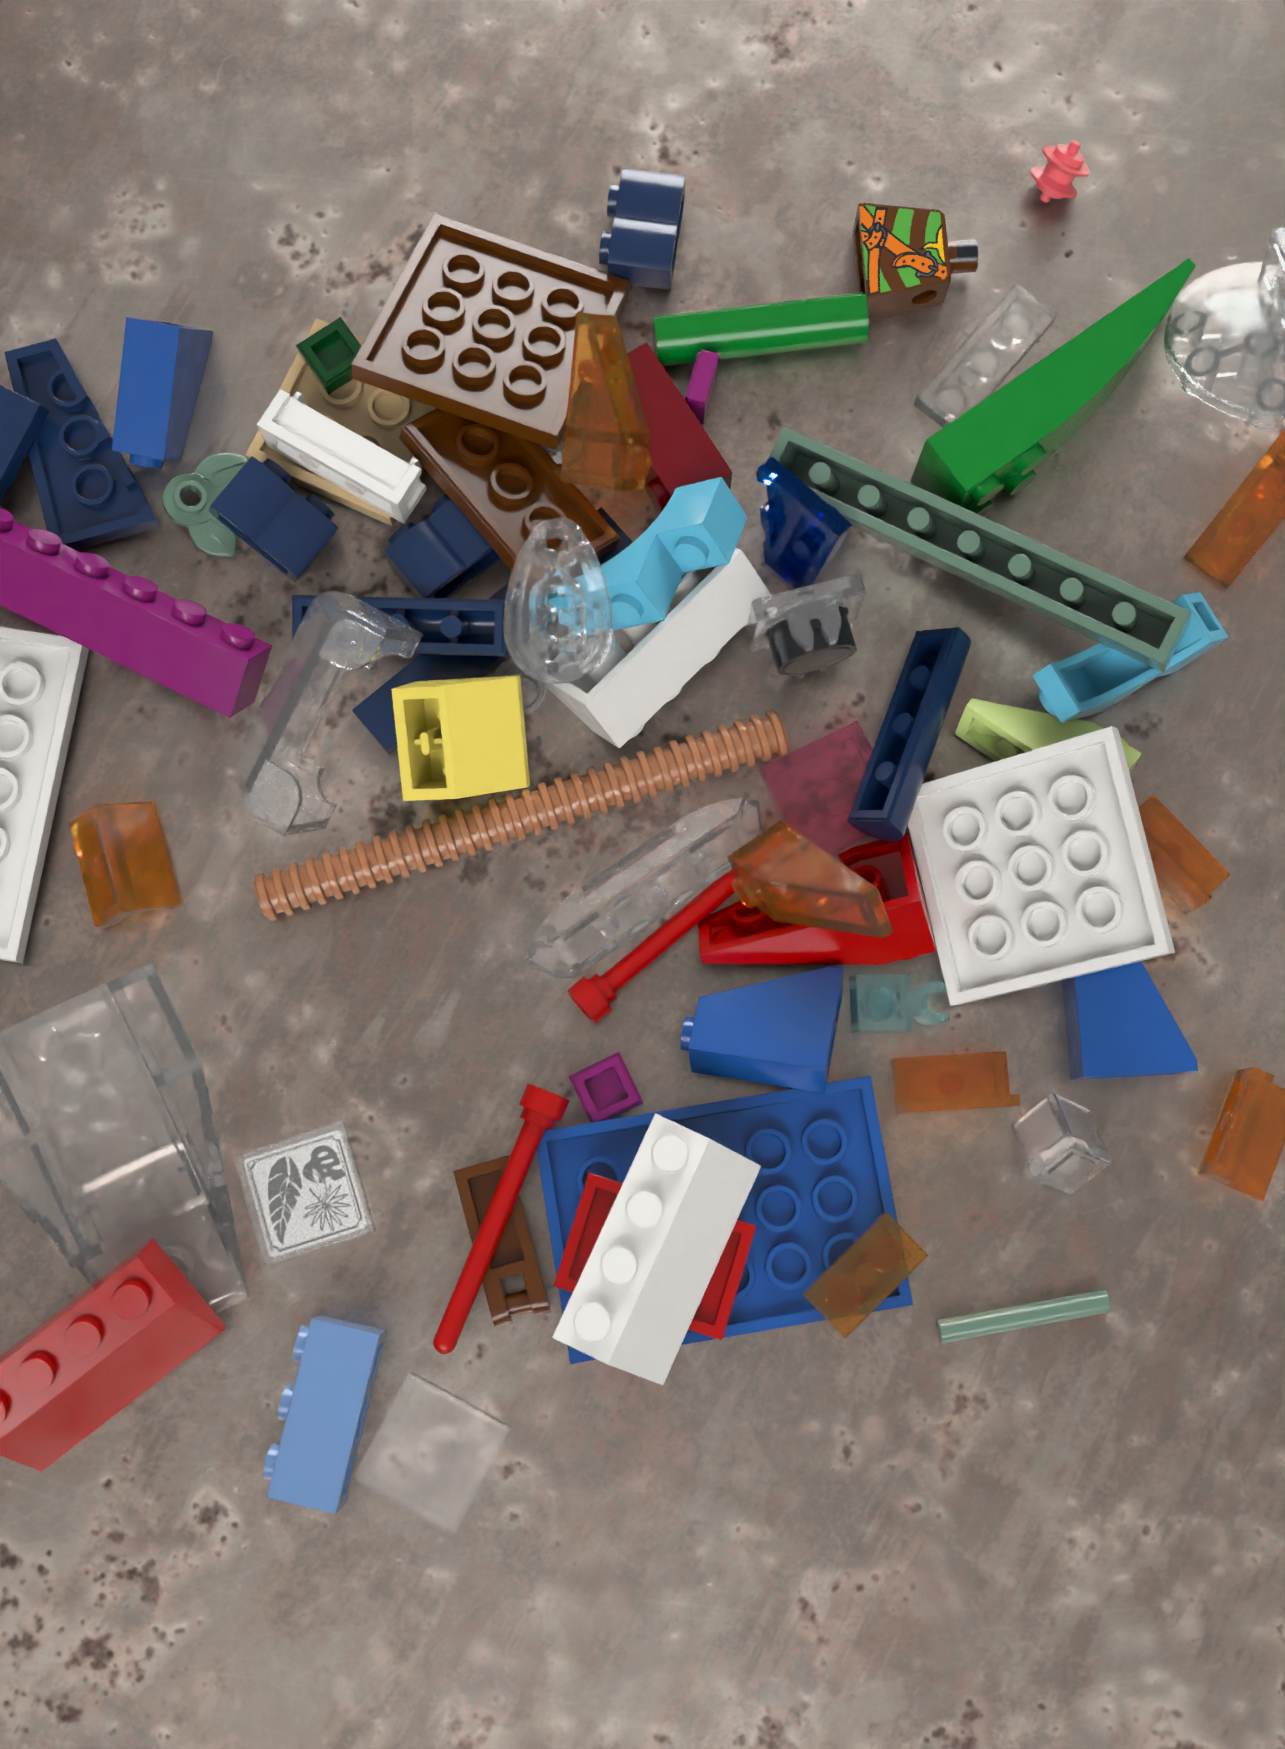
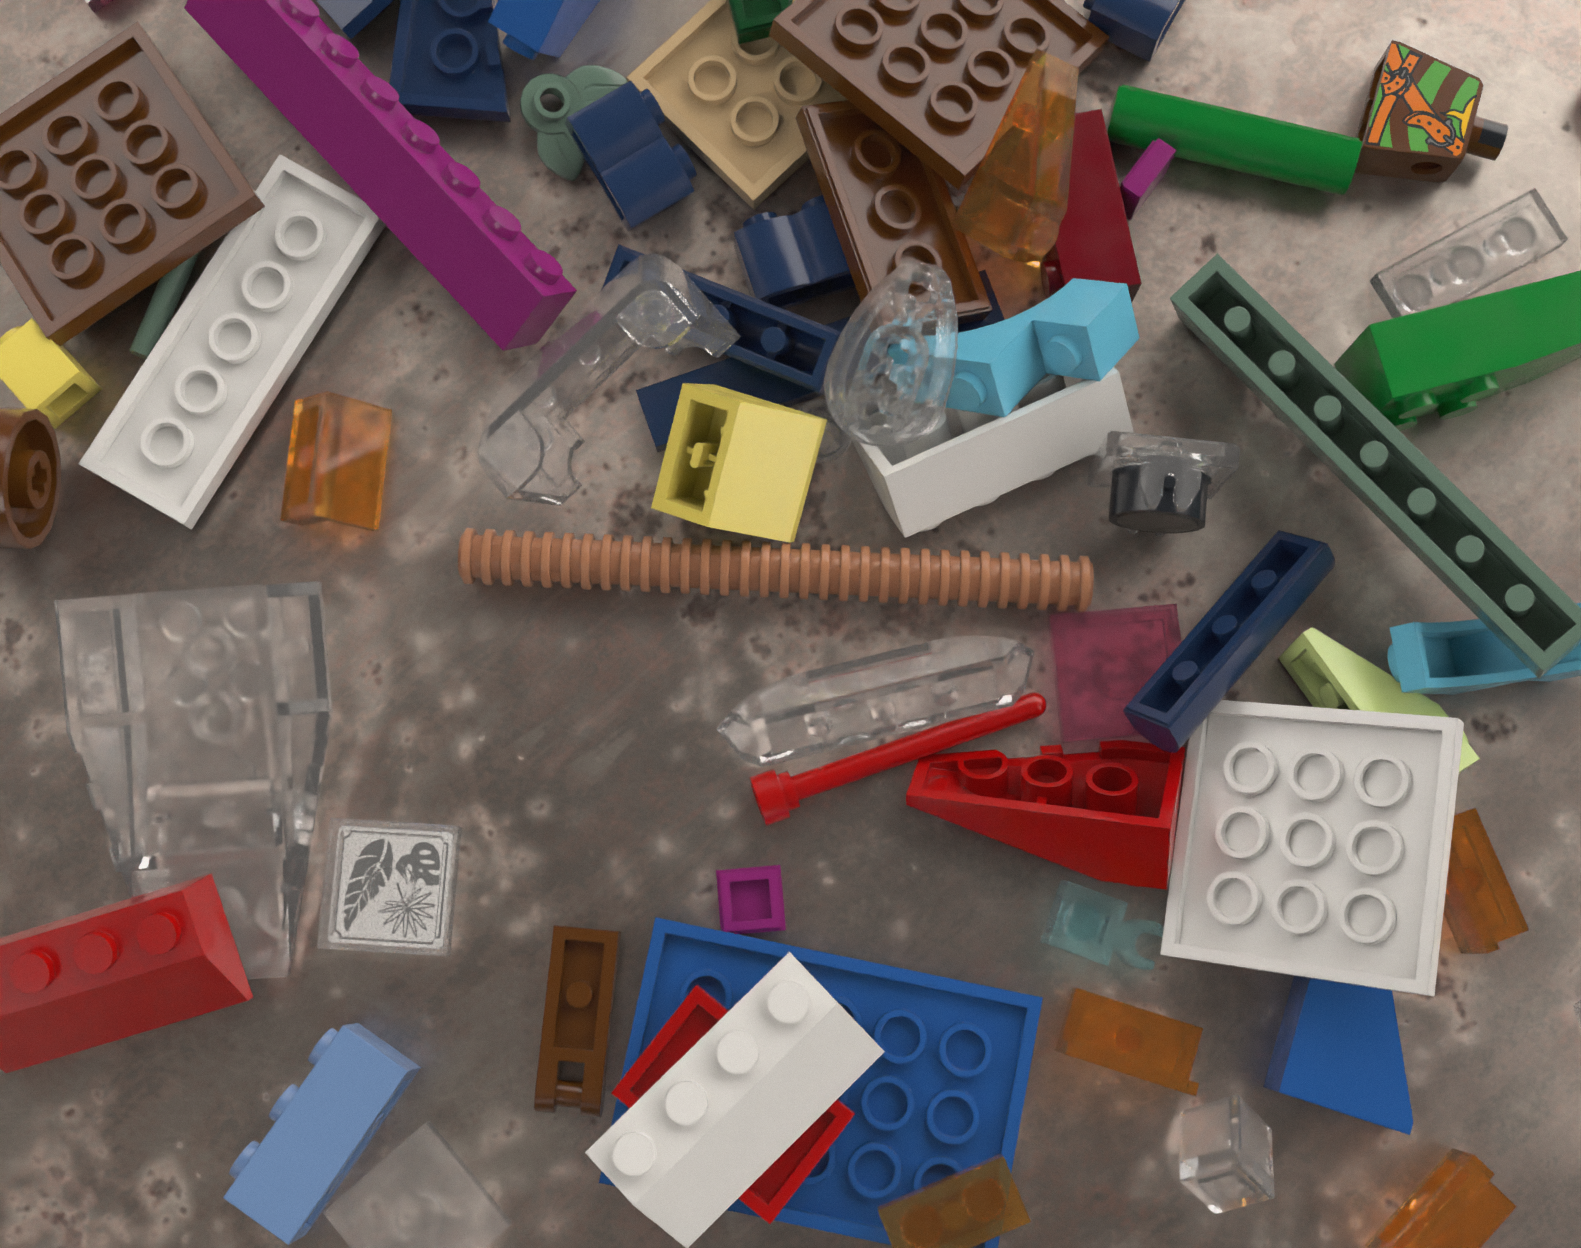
camera: 25 degrees right, 0 degrees up
white container [257,389,427,524] -> none
red piece [433,1083,569,1354] -> none
blue slope [681,966,844,1093] -> none
clear orange slope [727,820,893,938] -> none
clear blue wing [756,456,852,597] -> none

